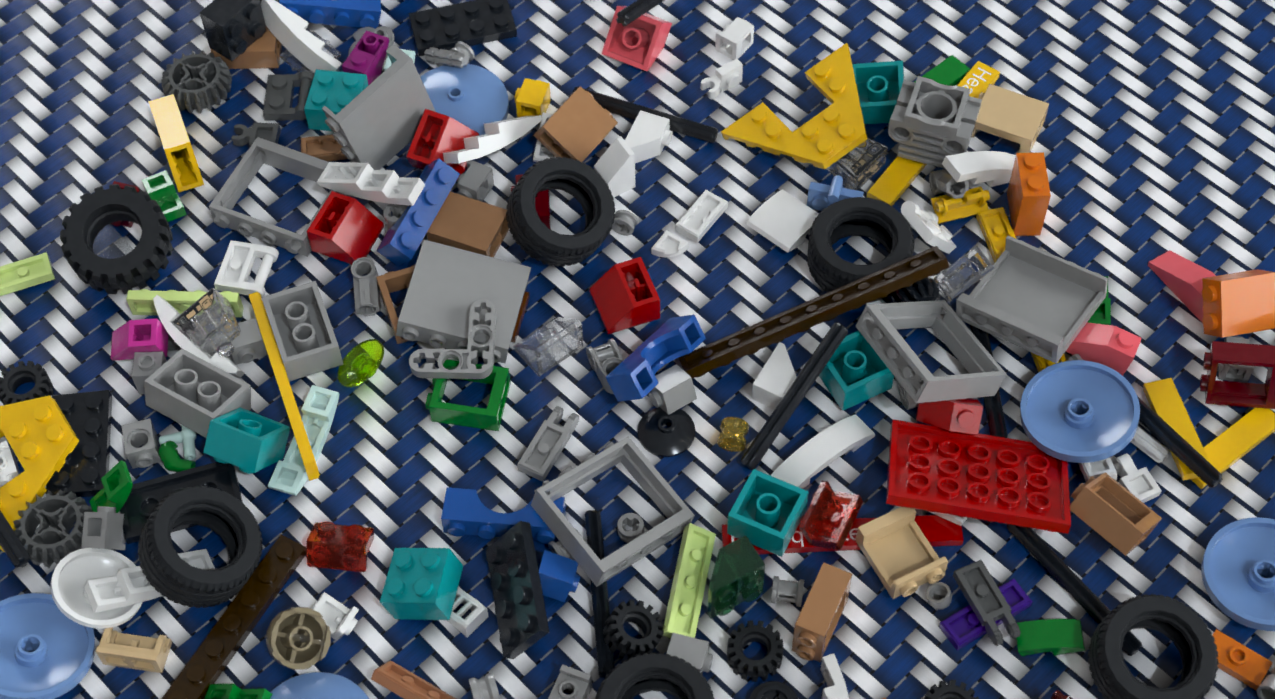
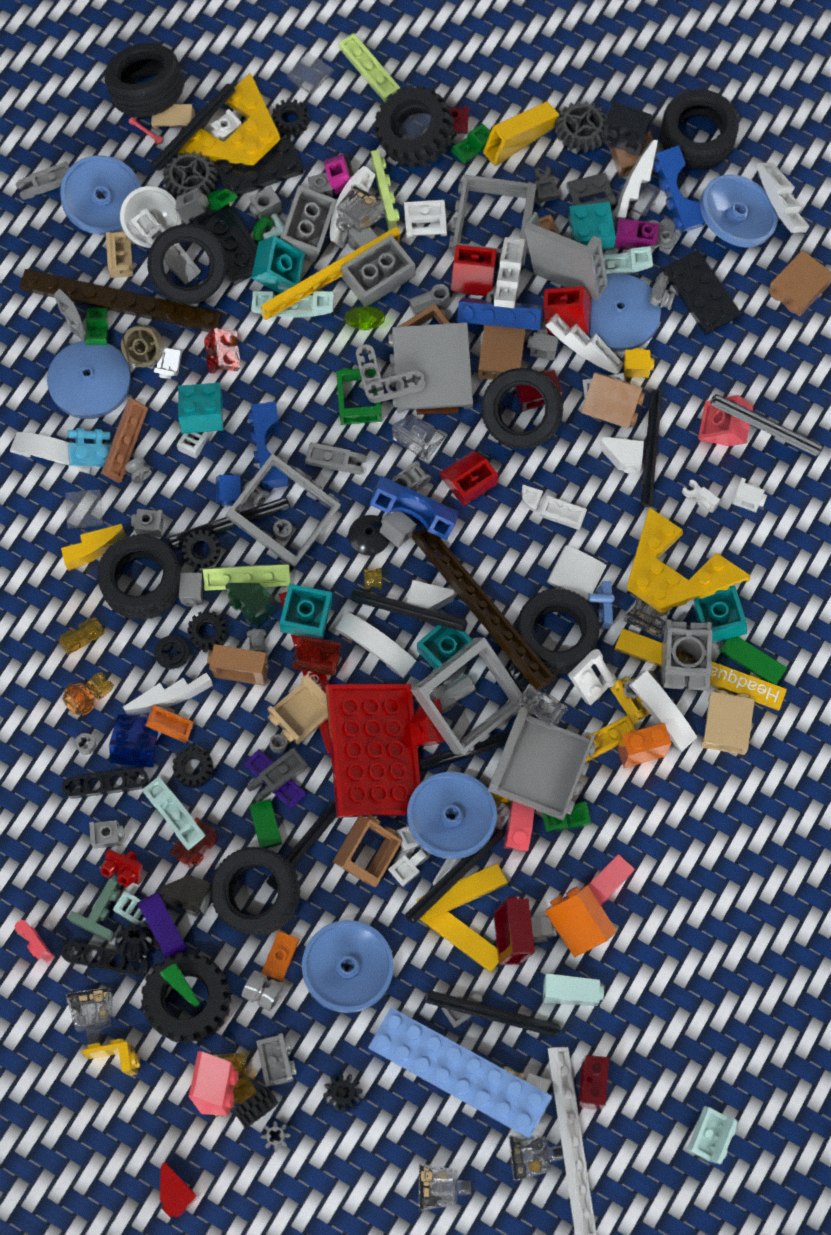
camera: 75 degrees right, 15 degrees up
black plate [486,521,549,659] -> none
white slope [594,136,635,198] -> none
light grey bush [612,210,638,236] -> none

